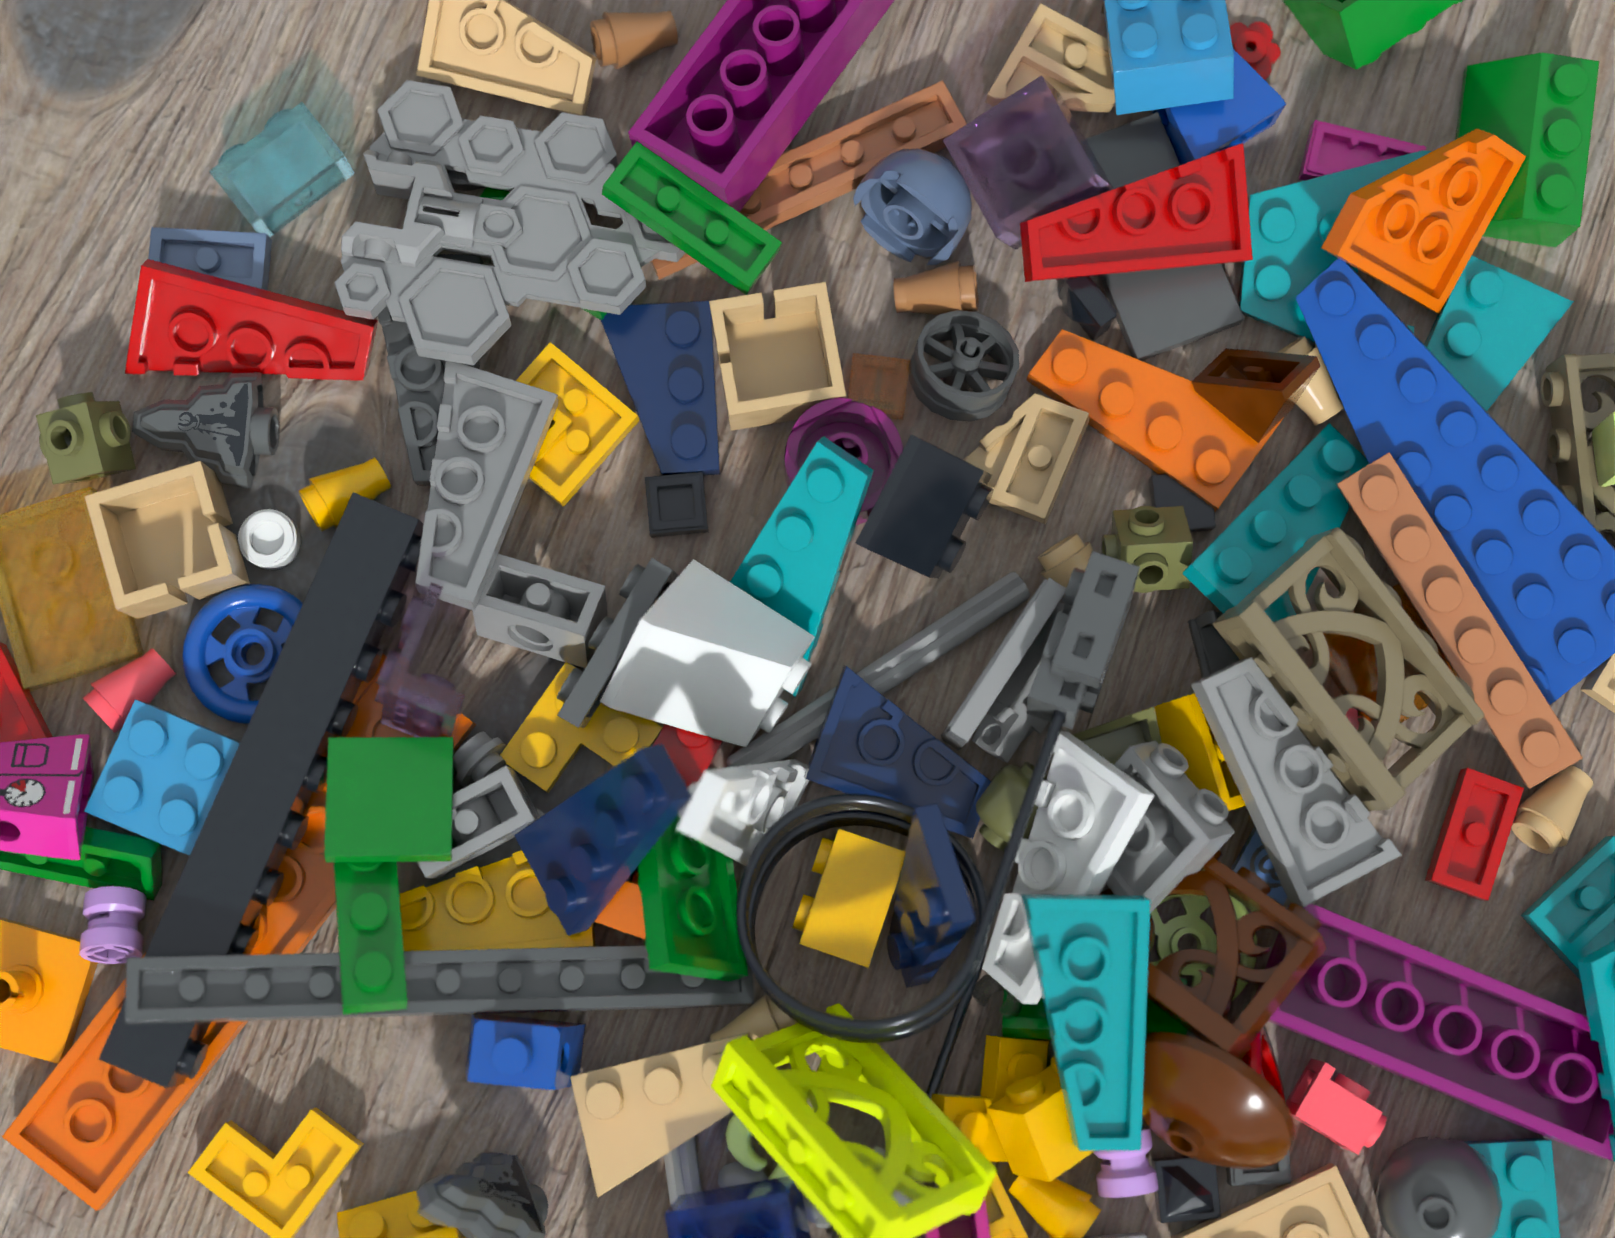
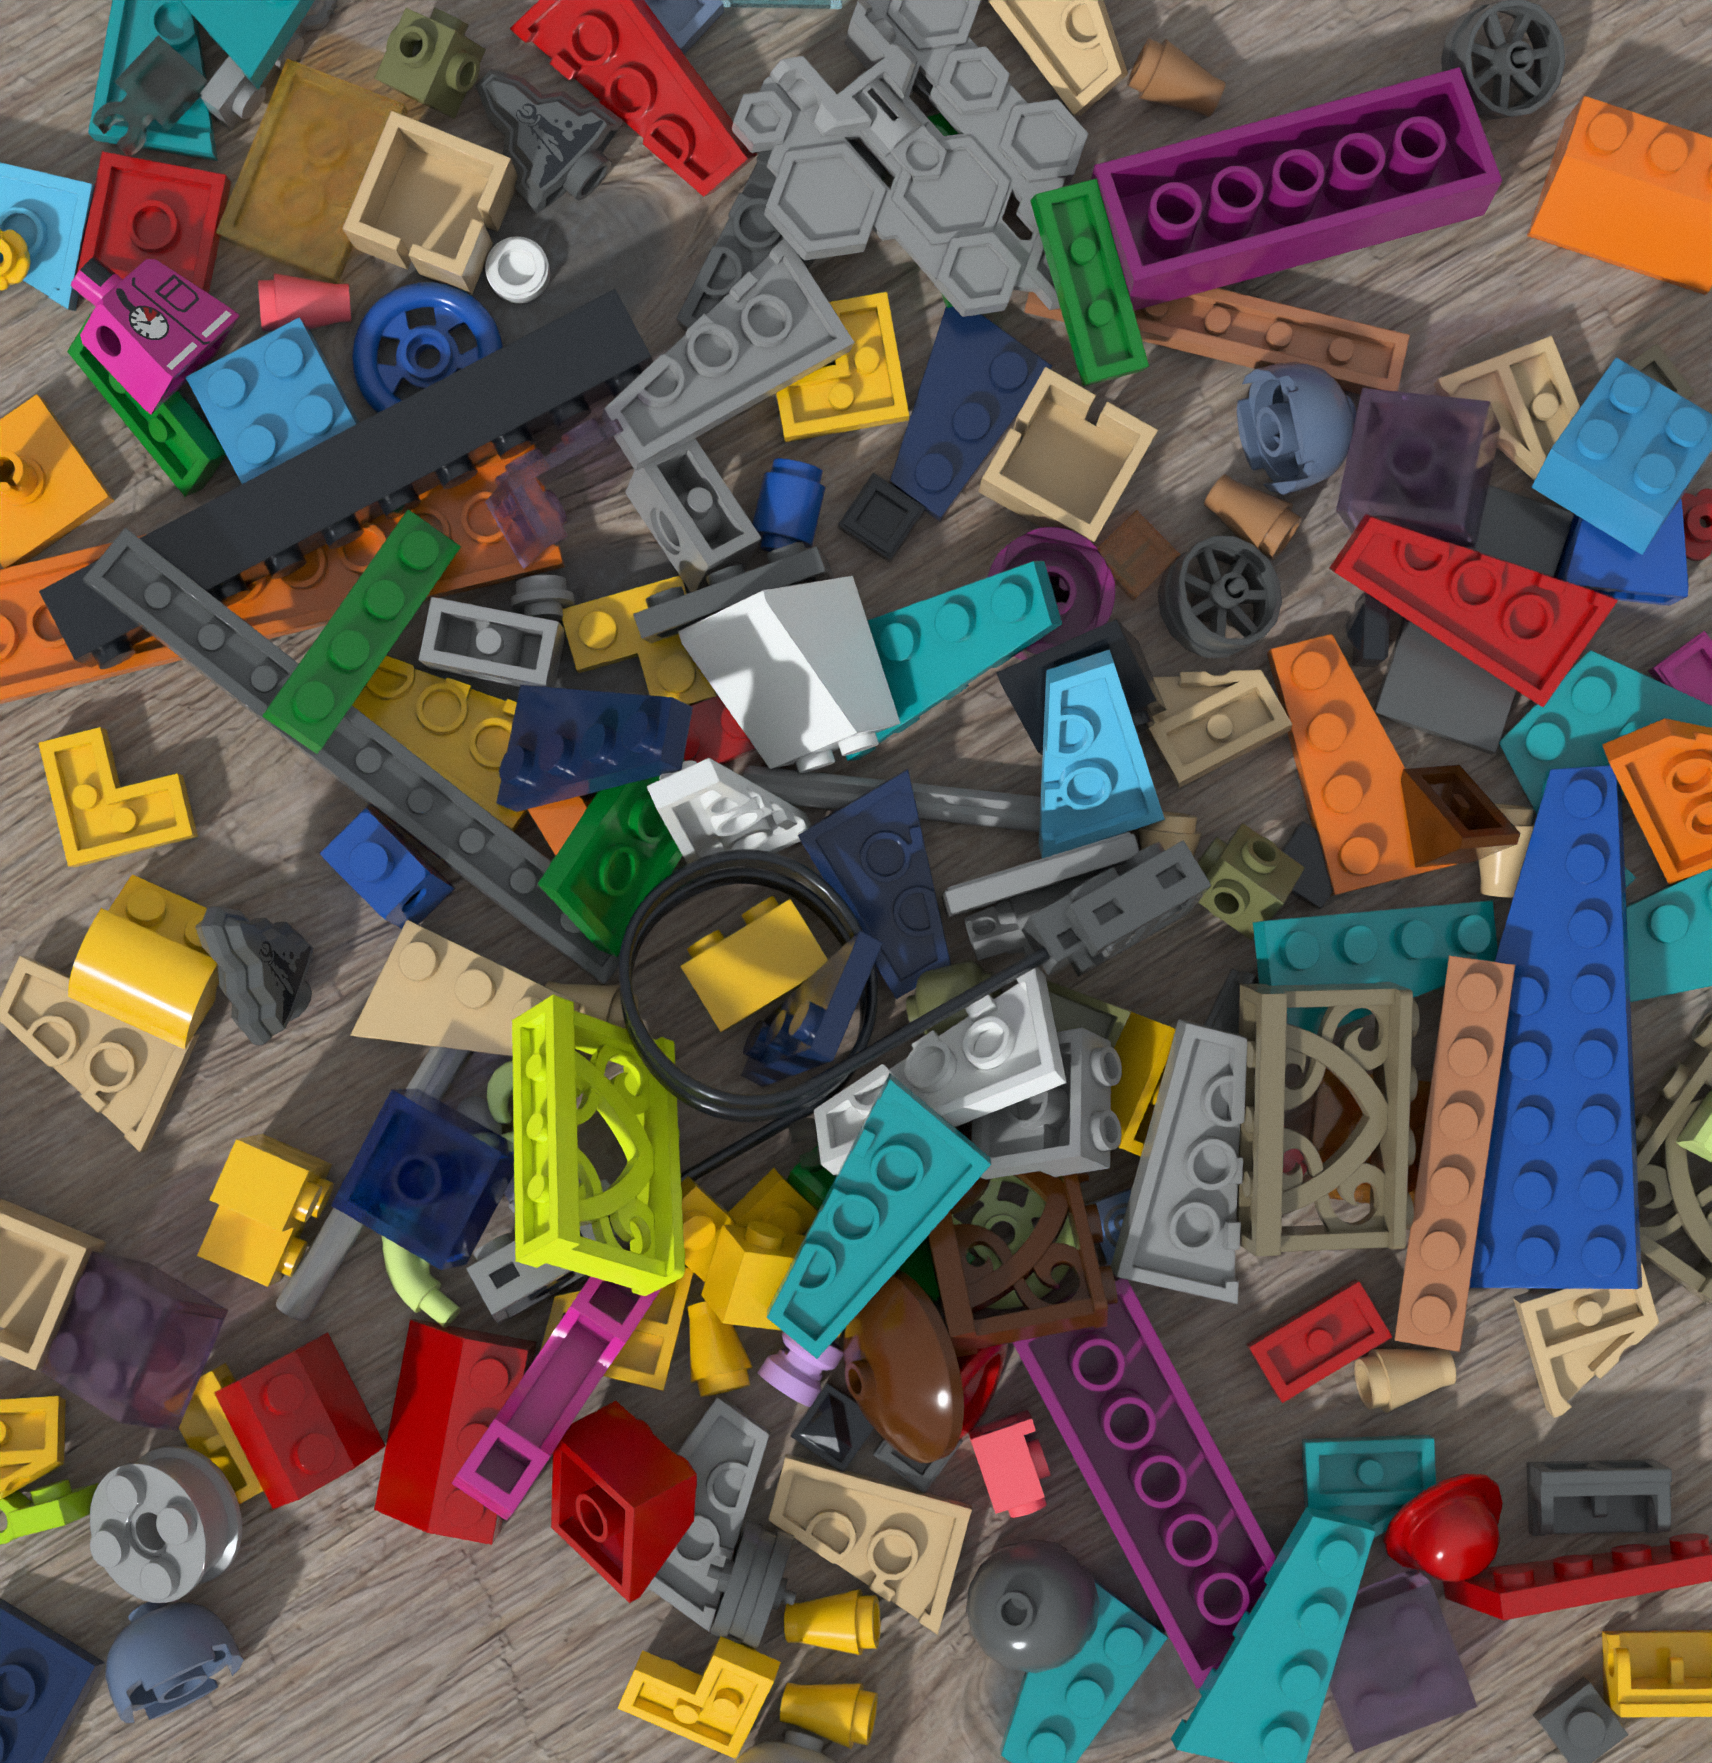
camera: 40 degrees right, 5 degrees up
lavender wheel [79,886,147,964] -> none
yellow cone [298,457,391,532] -> none
green tile [324,737,454,863] -> none
none -> blue brick [752,458,826,552]
none -> medium azure wing [1039,649,1165,858]

